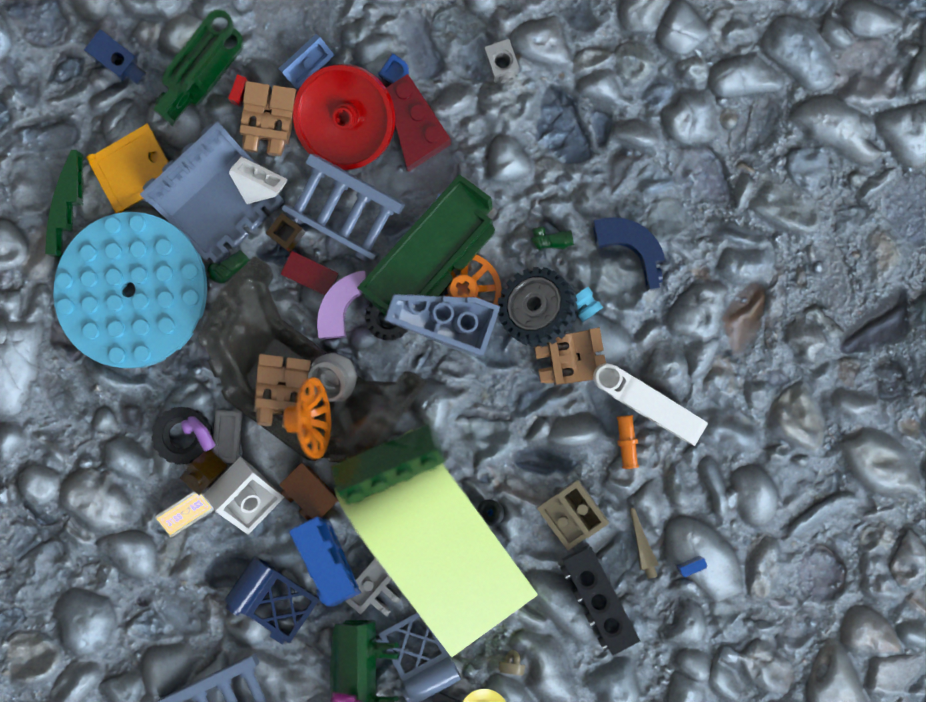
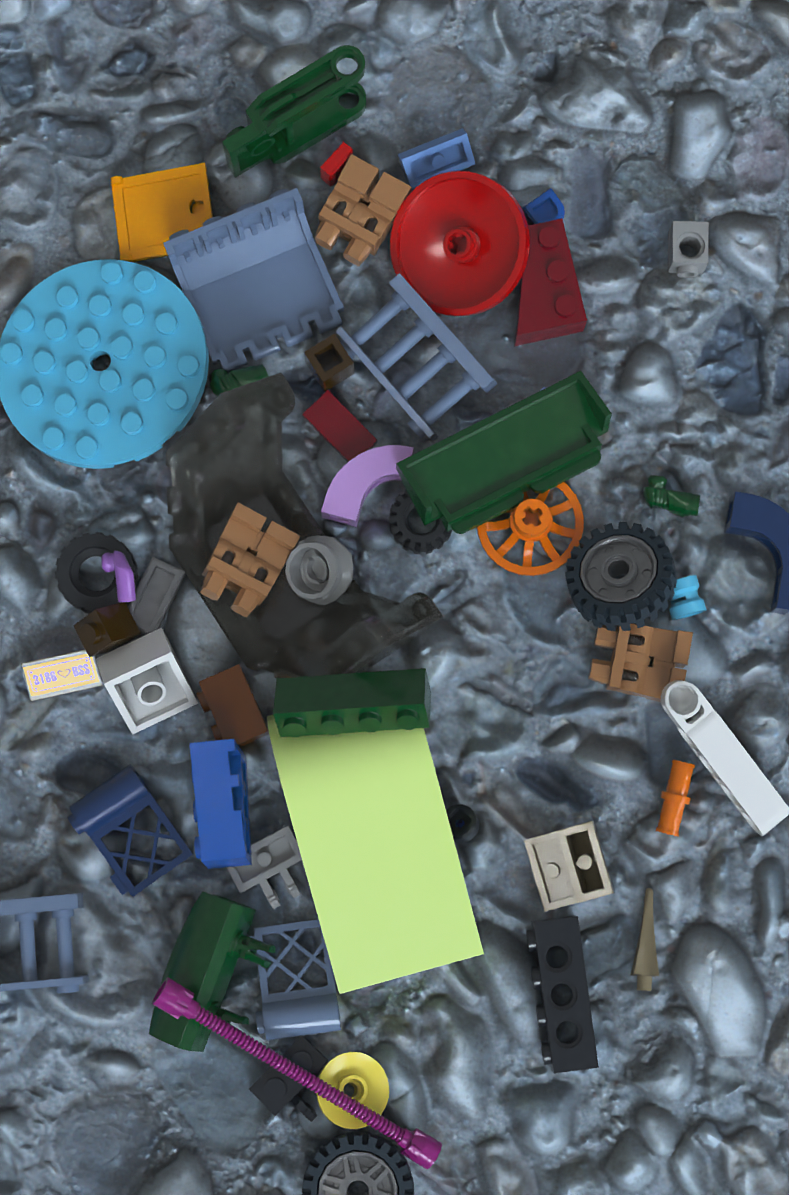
camera: 20 degrees right, 5 degrees down
dark green slope [45,150,83,257] -> none
dark blue torso [84,29,146,85] -> none
white slope [229,156,288,204] -> none
orange wheel [284,377,331,459] -> none
sand blue wedge [385,295,500,357] -> none
dark tan tile [498,650,525,676] -> none
blue tile [676,556,708,577] -> none

